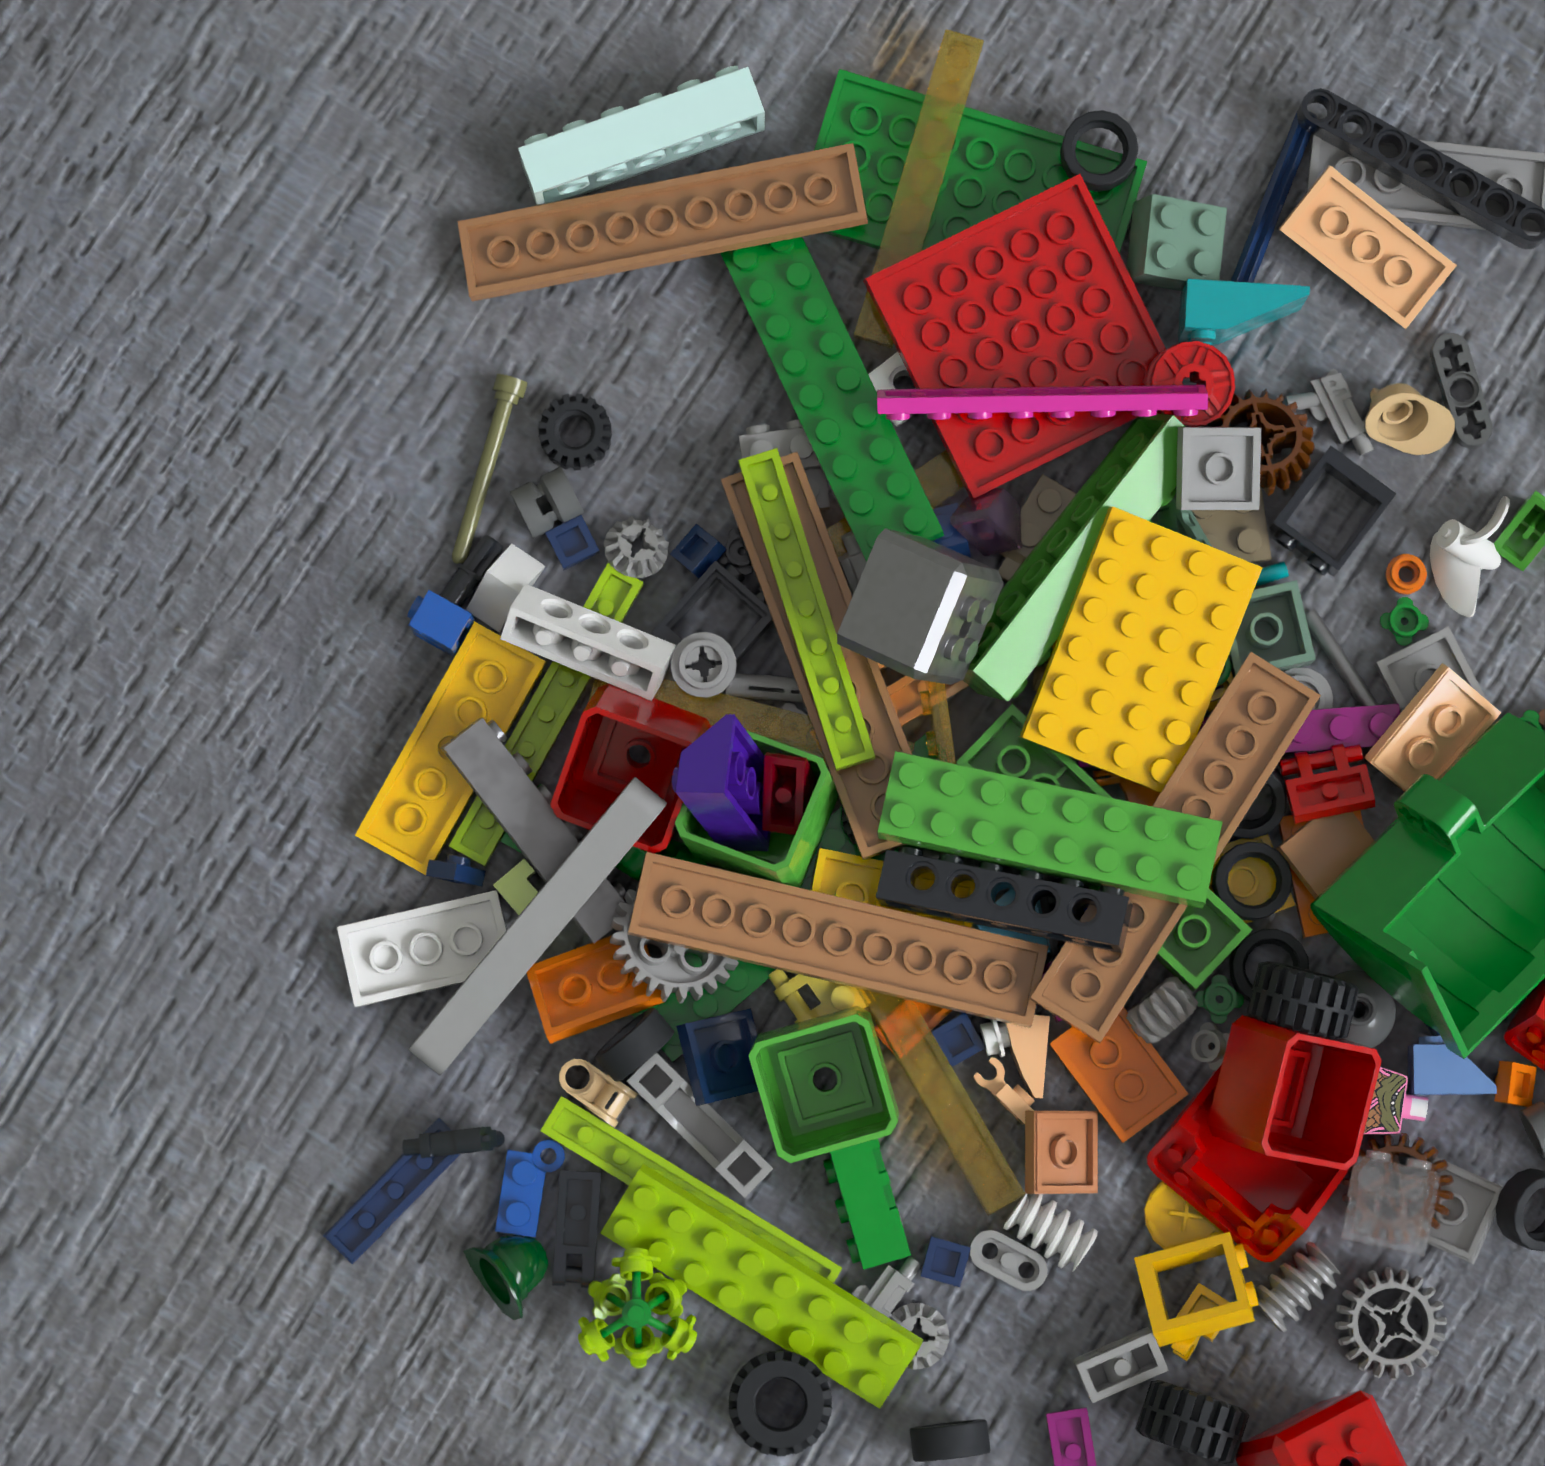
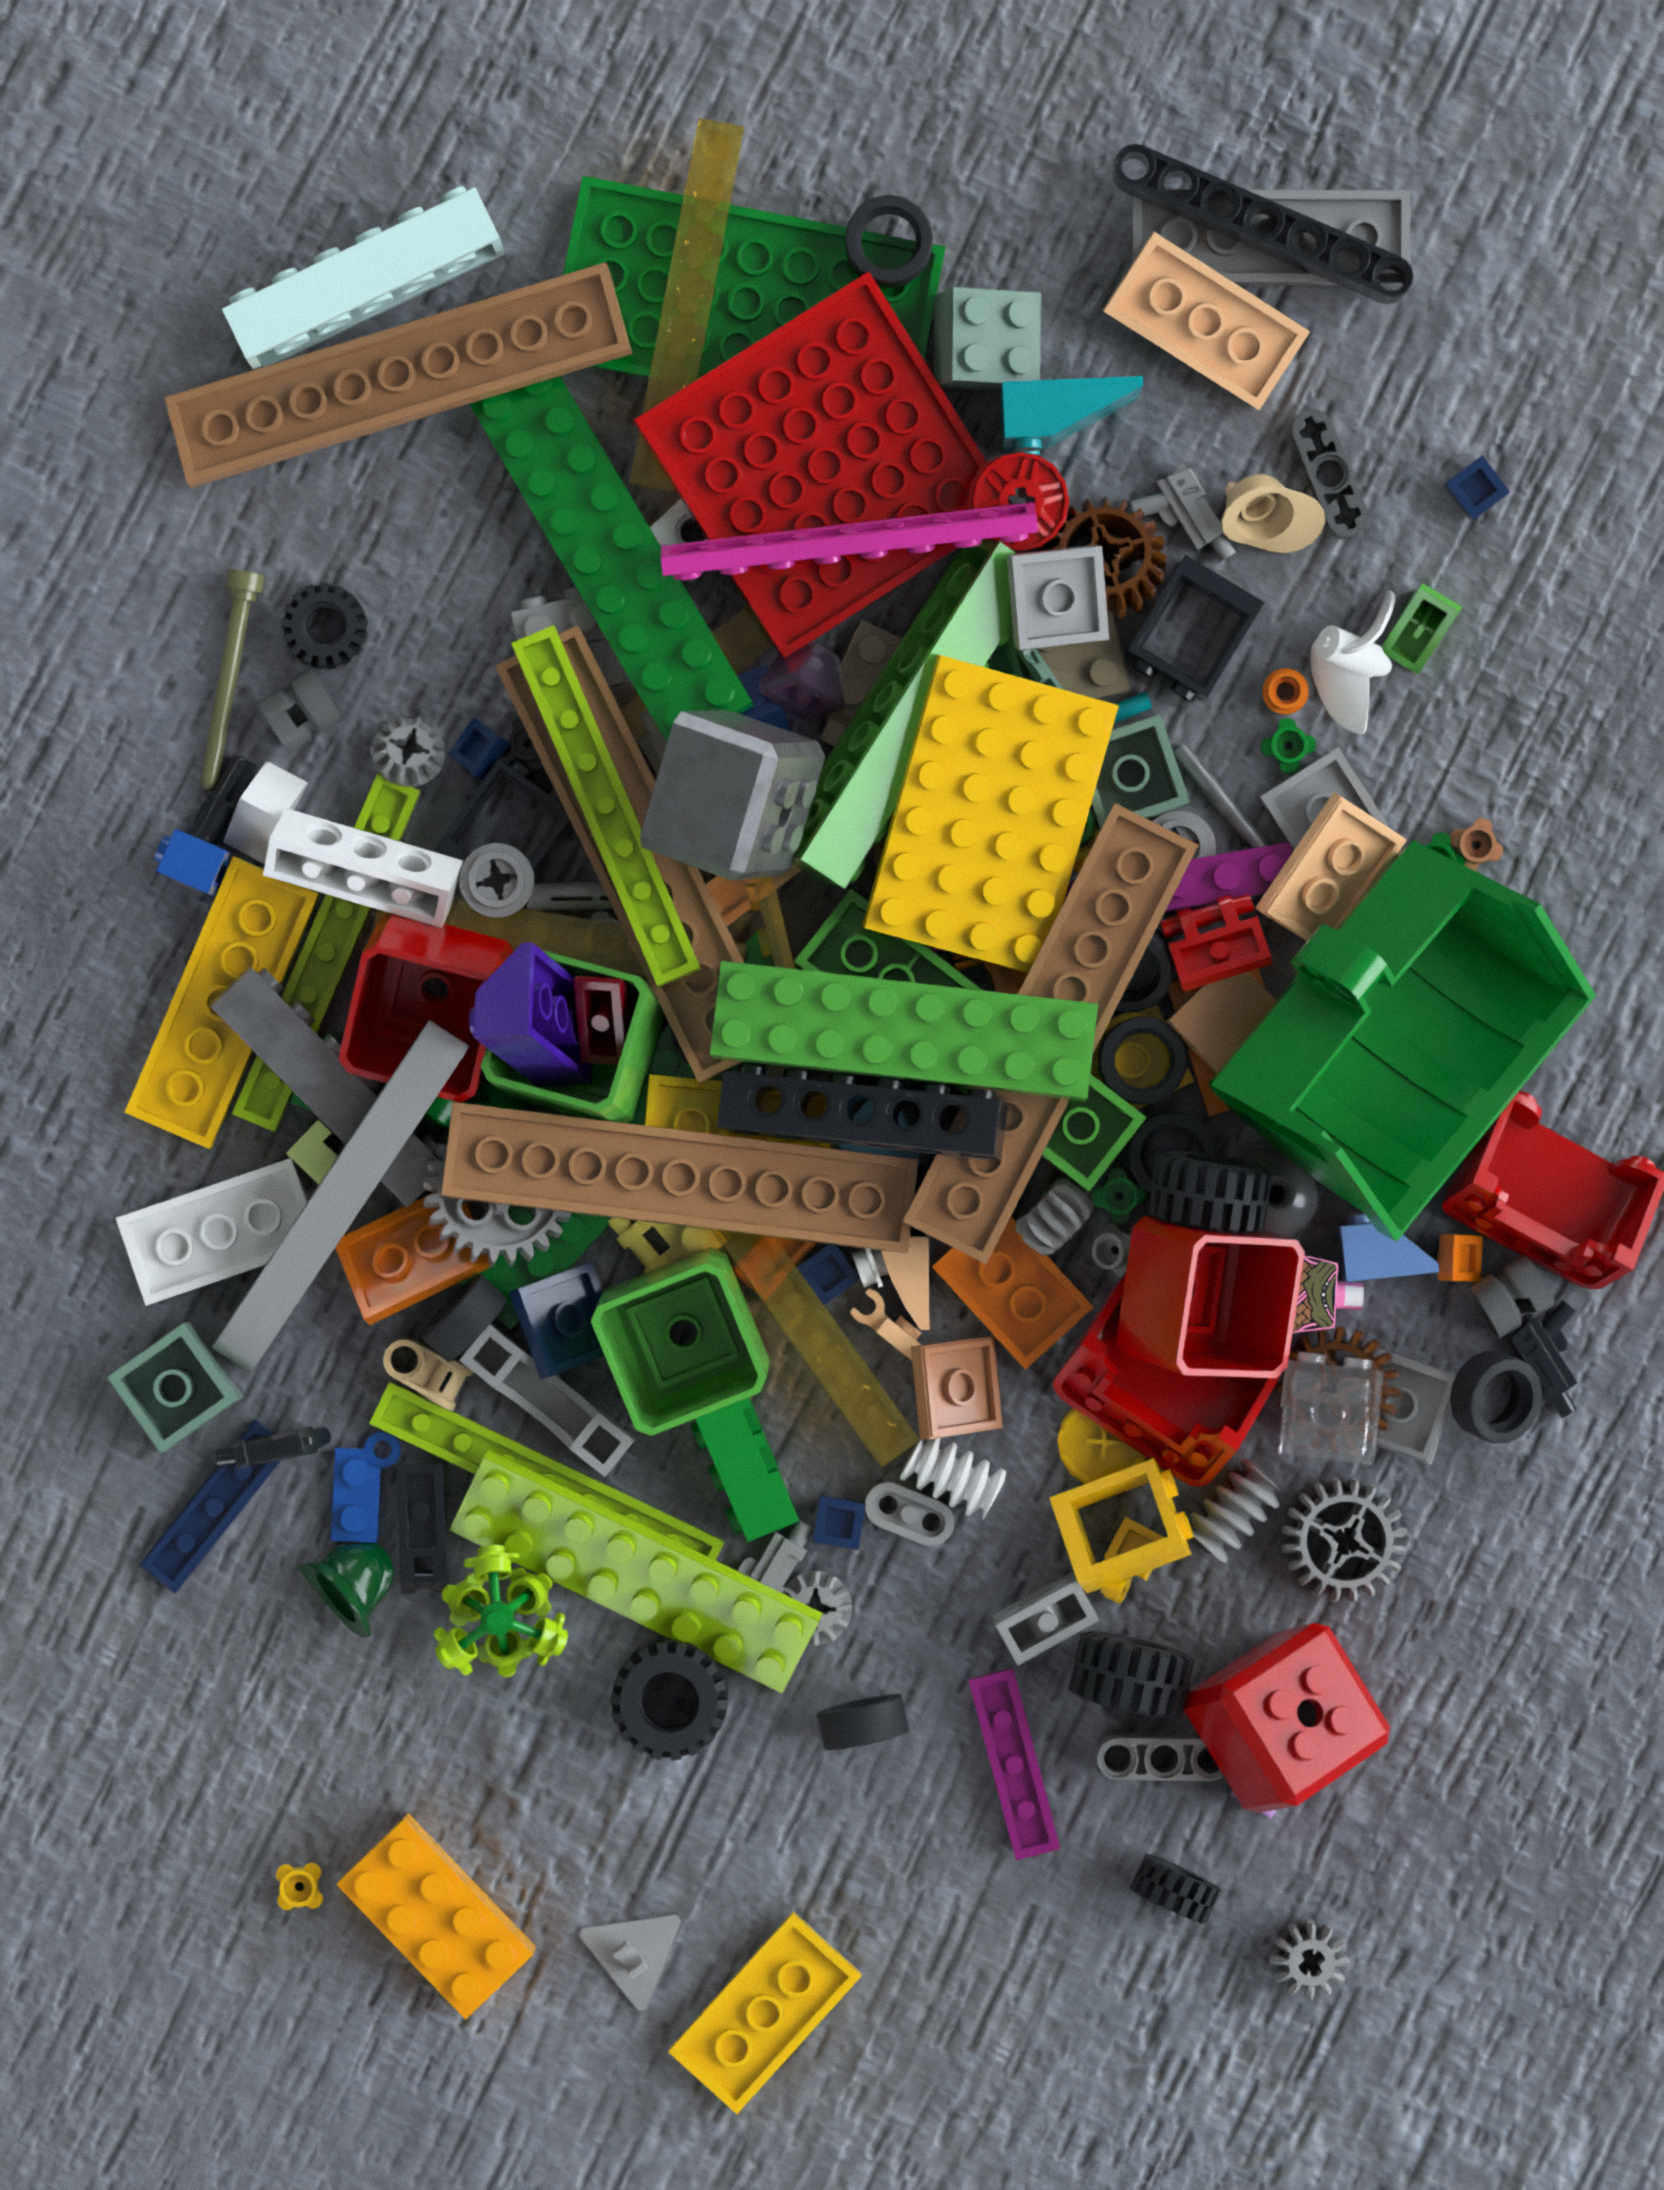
camera: 10 degrees left, 5 degrees up
dark blue plate [426,855,486,887] -> none
dark blue plate [545,515,600,570] -> none
dark blue axle [1231,111,1317,283] -> none
none -> sand green brick [107,1322,243,1453]

